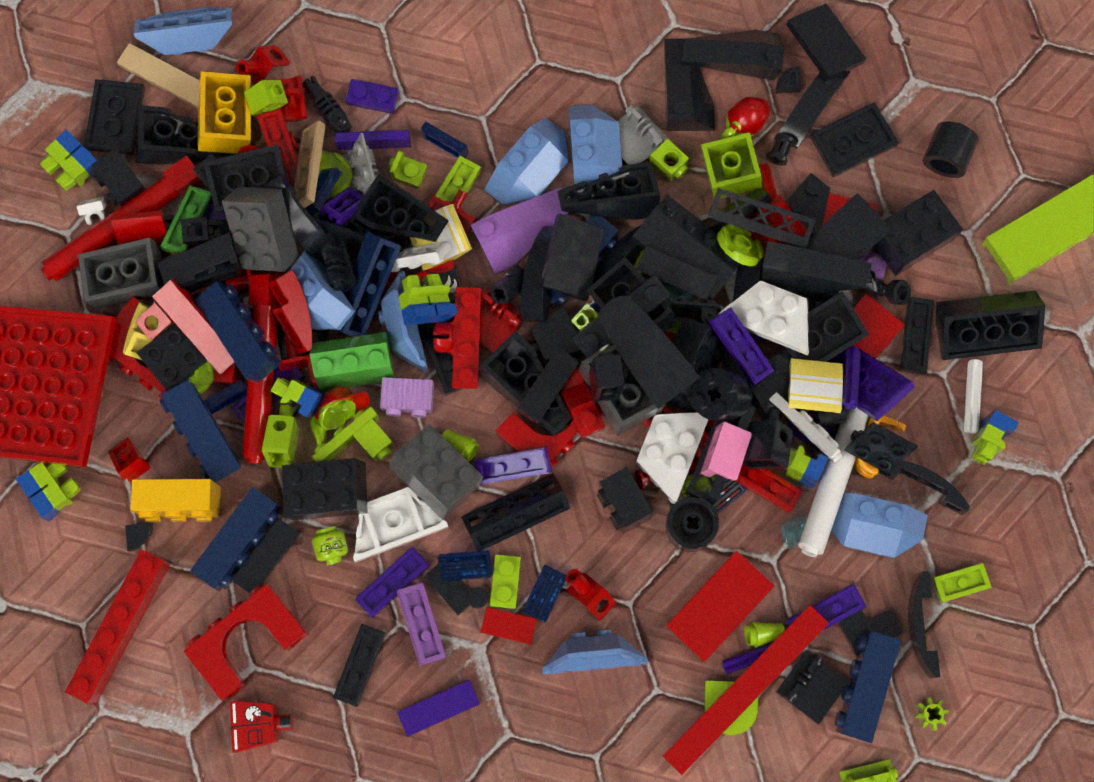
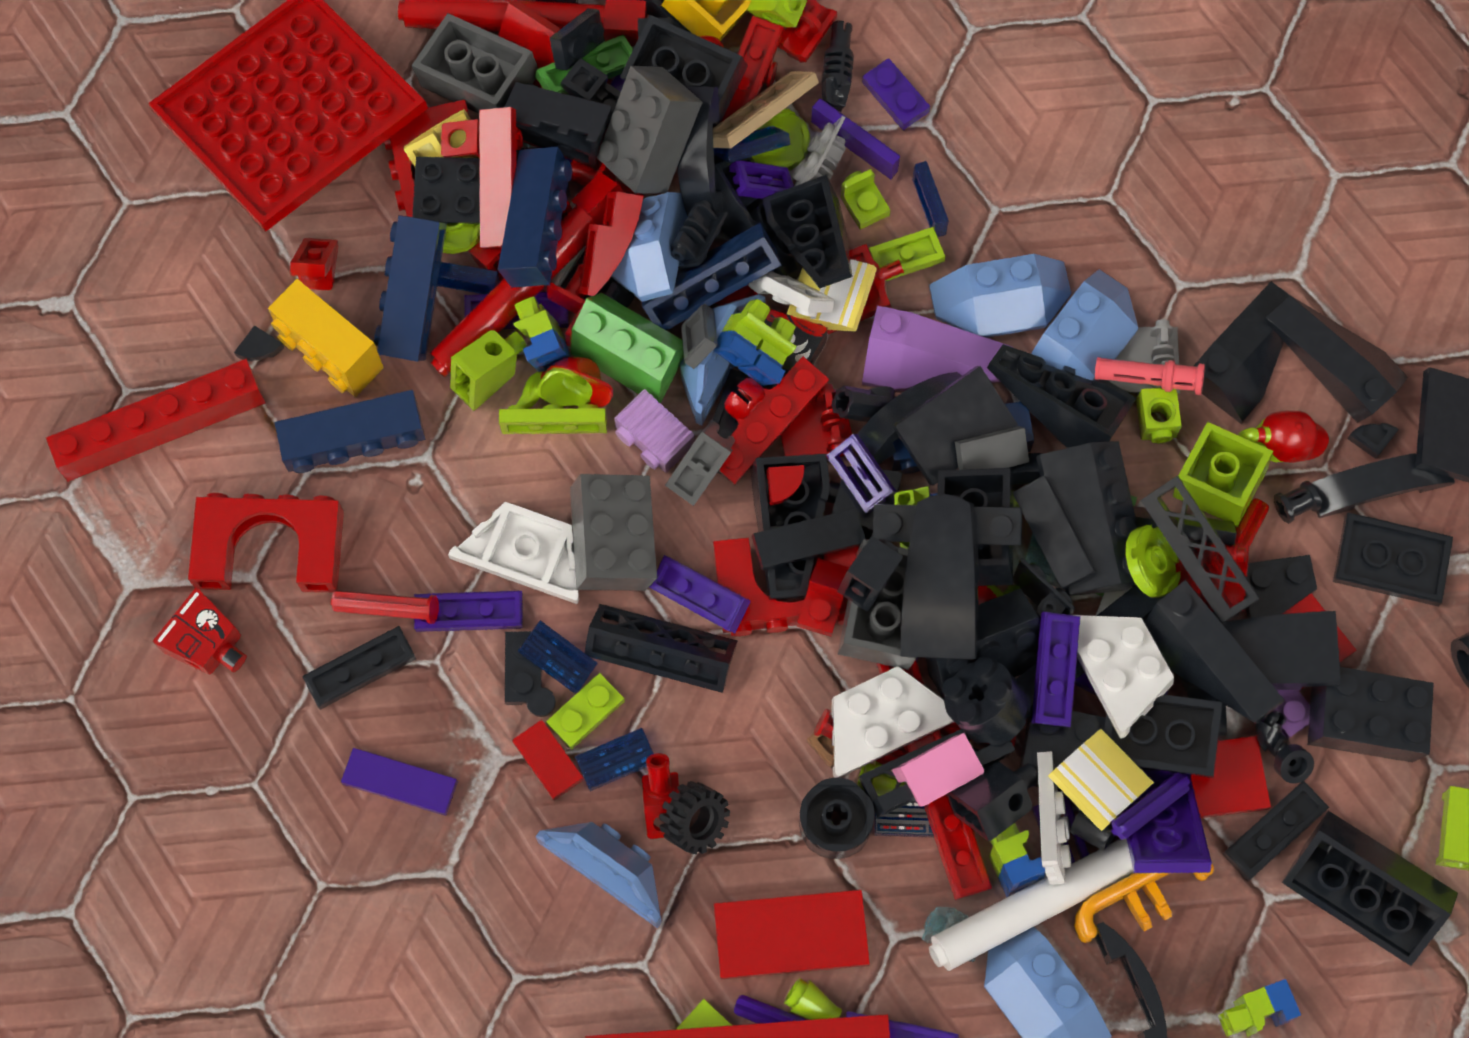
camera: 40 degrees right, 5 degrees down
lime hips [16,462,82,521] -> none
black tile [232,518,300,594] -> none
black brick [282,458,368,520] -> none
lime head [311,526,348,566] -> none
lime brick [353,419,394,462] -> none
medium lavender plate [396,583,446,666] -> none
lime cone [442,429,479,462] -> none
black brick [597,467,653,534] -> none
black hinge [844,422,918,474] -> none
white axle [964,359,983,434] -> none
none -> red axle [331,590,439,624]
none -> black plate [550,8,605,71]
none -> black tyre [659,781,730,855]
none -> dark grey hinge [665,420,735,506]
none -> dark grey tile [681,303,717,369]
none -> red tile [767,465,804,505]
none -> tile [826,434,897,513]
none -> dark grey tile [955,426,1029,470]
none -> coral pin [1095,357,1205,395]

